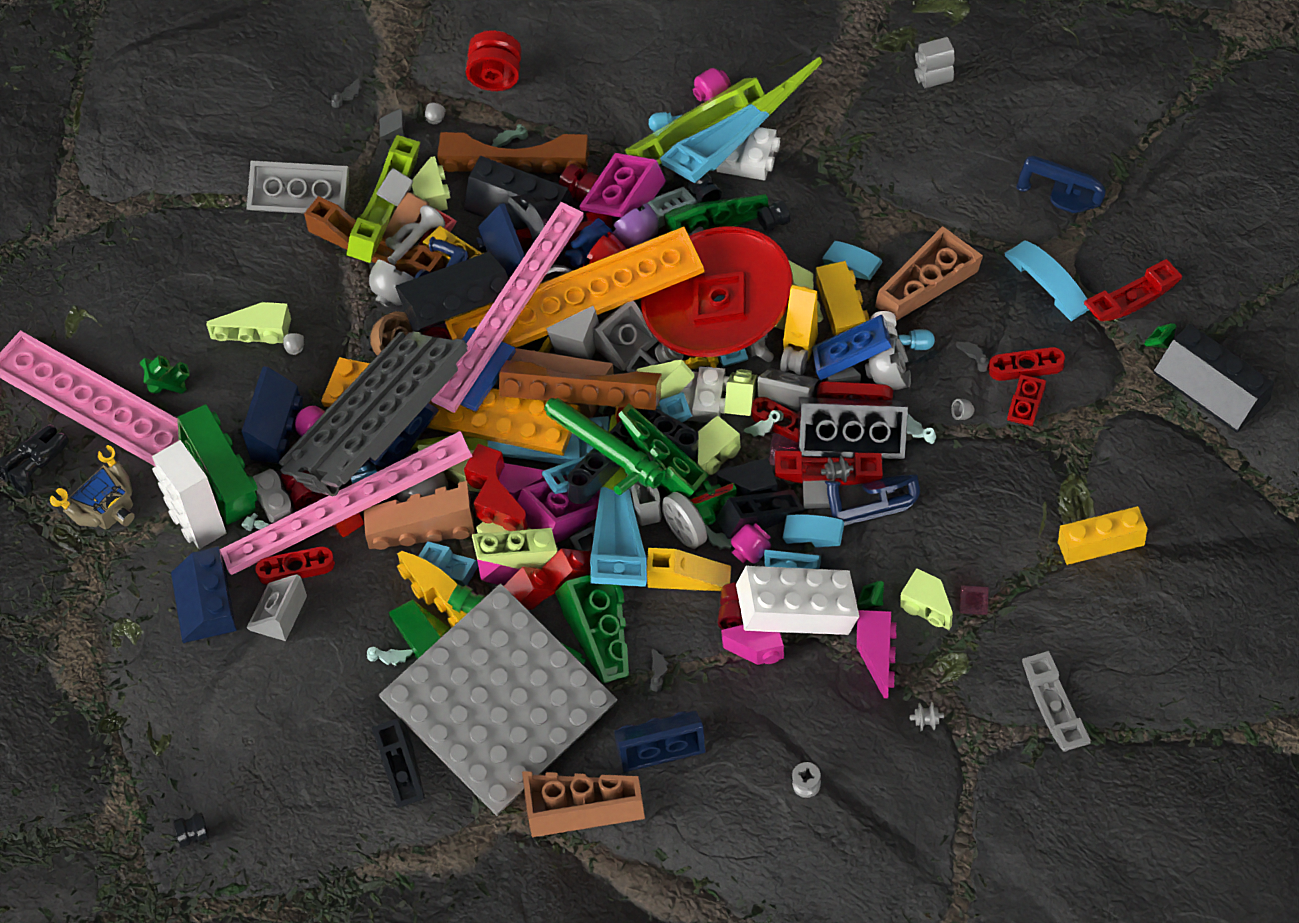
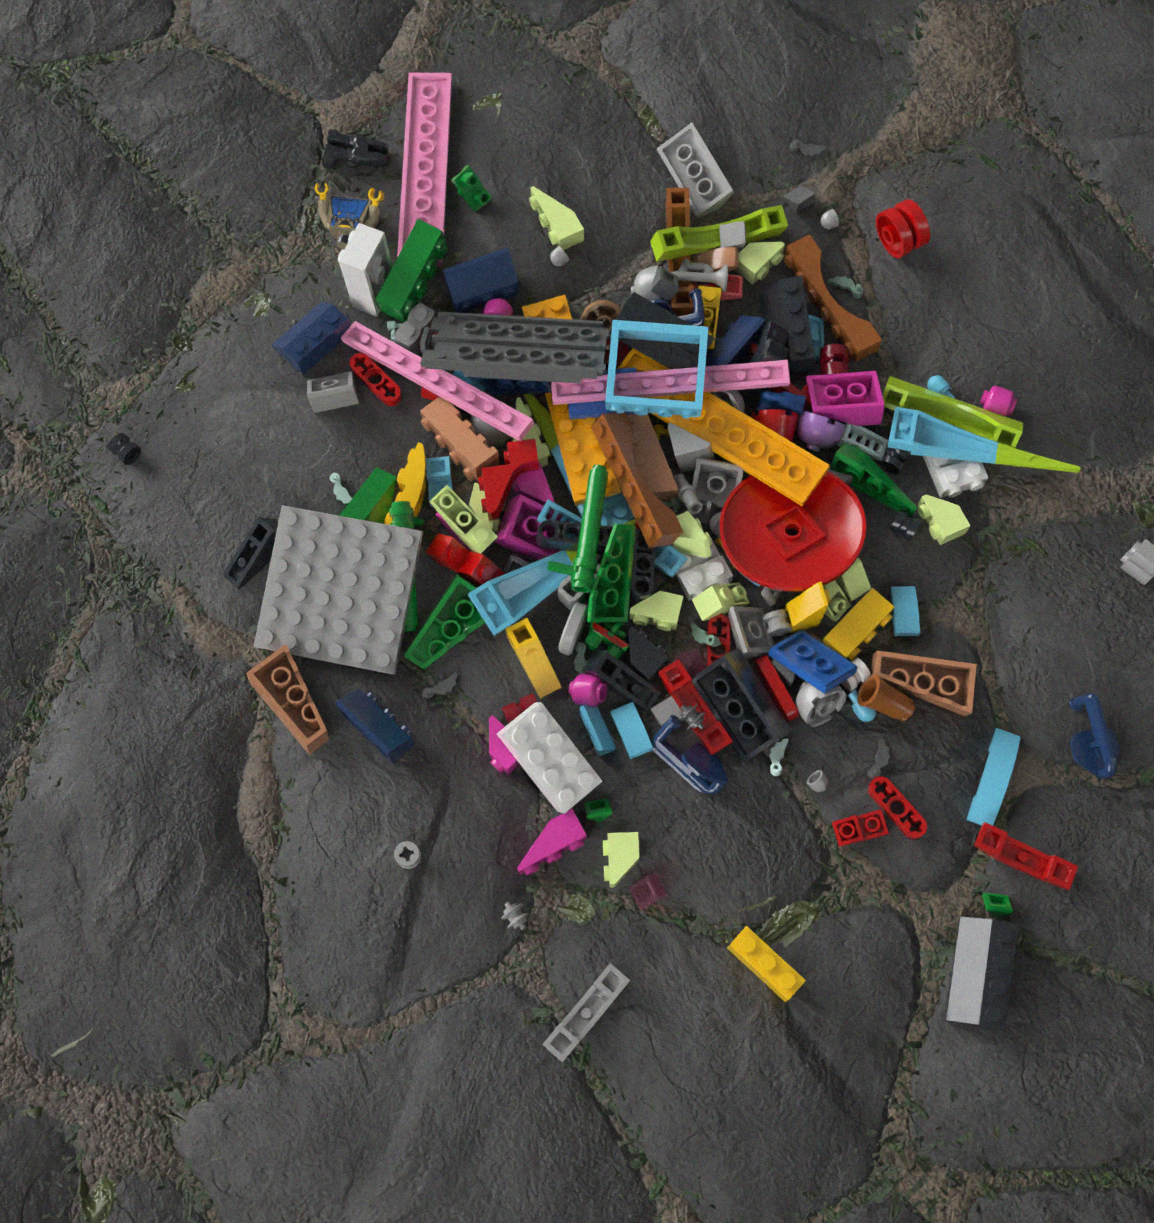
camera: 55 degrees right, 15 degrees up
none -> medium azure window [605,320,708,419]
none -> dark grey slope [651,266,679,301]
none -> light grey pin [673,474,703,514]
none -> dark orange plant [857,675,915,721]
none -> yellowish green slope [918,495,970,545]

